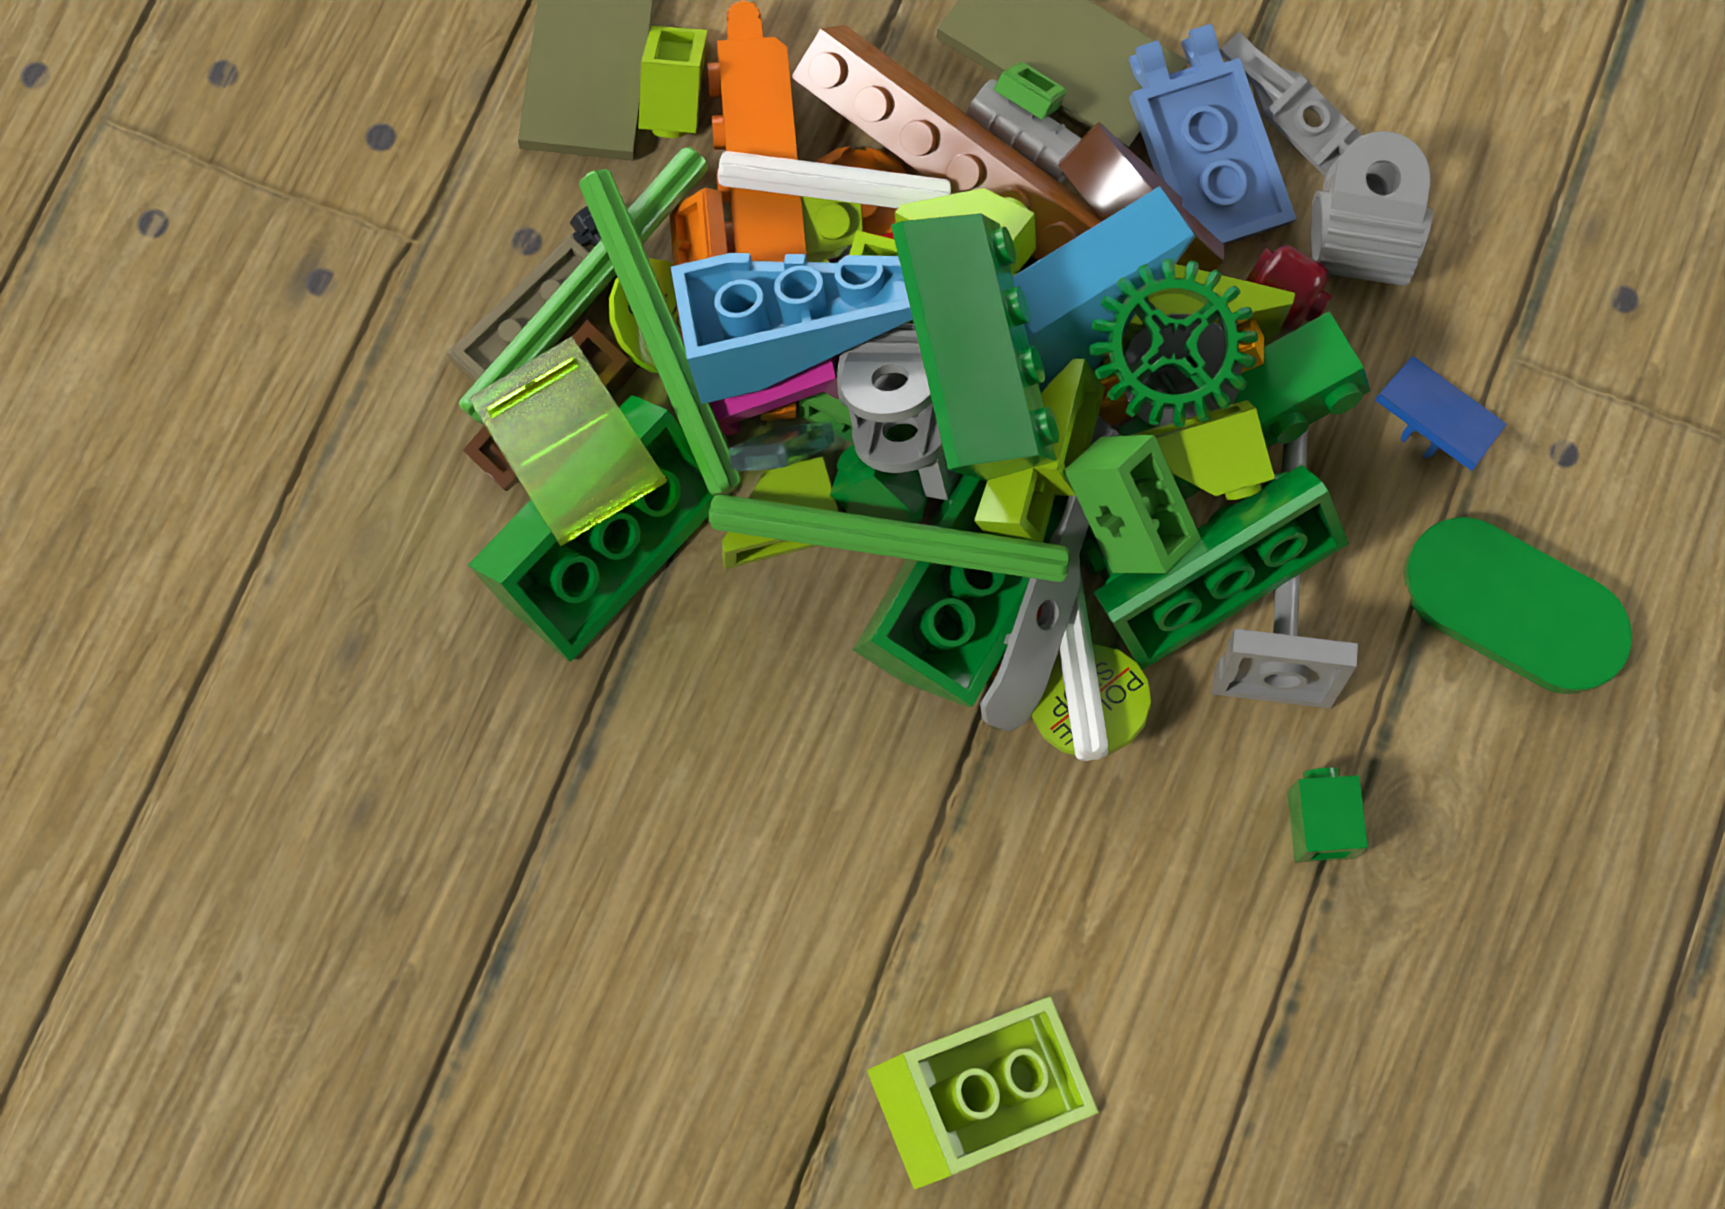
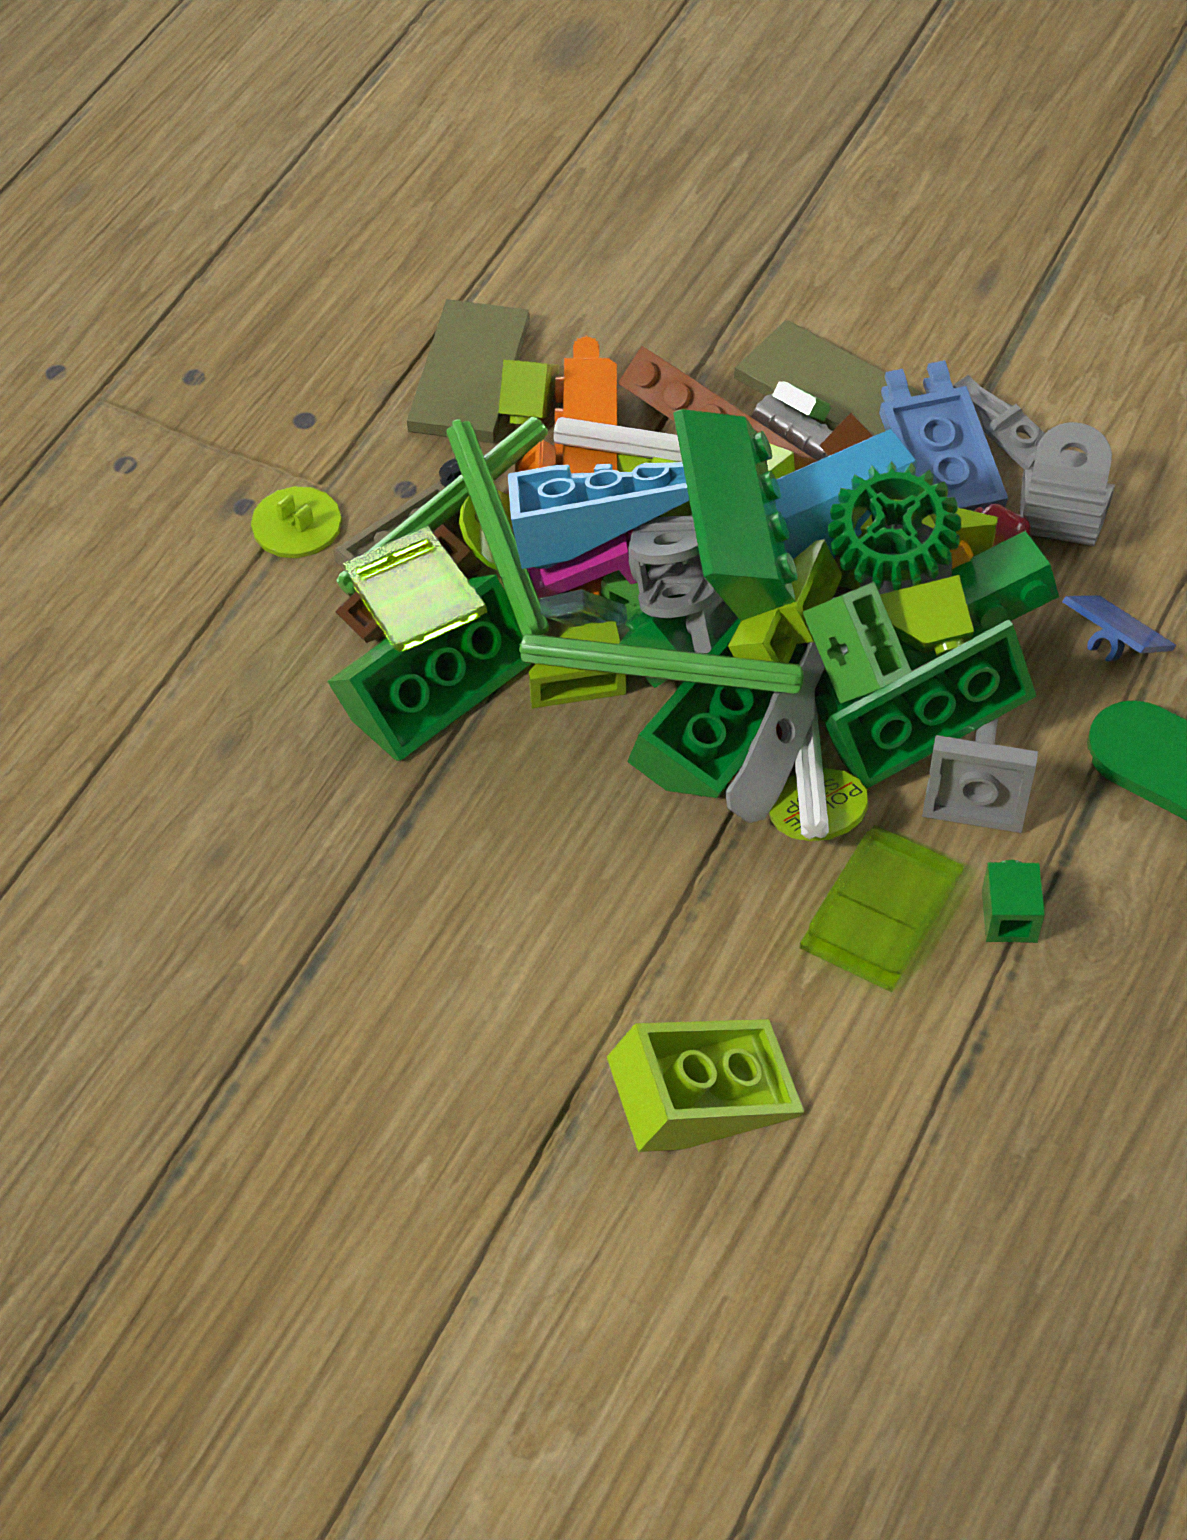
camera: 15 degrees right, 20 degrees down
none -> lime piece [251,486,342,558]
none -> clear neon green piece [799,825,965,992]

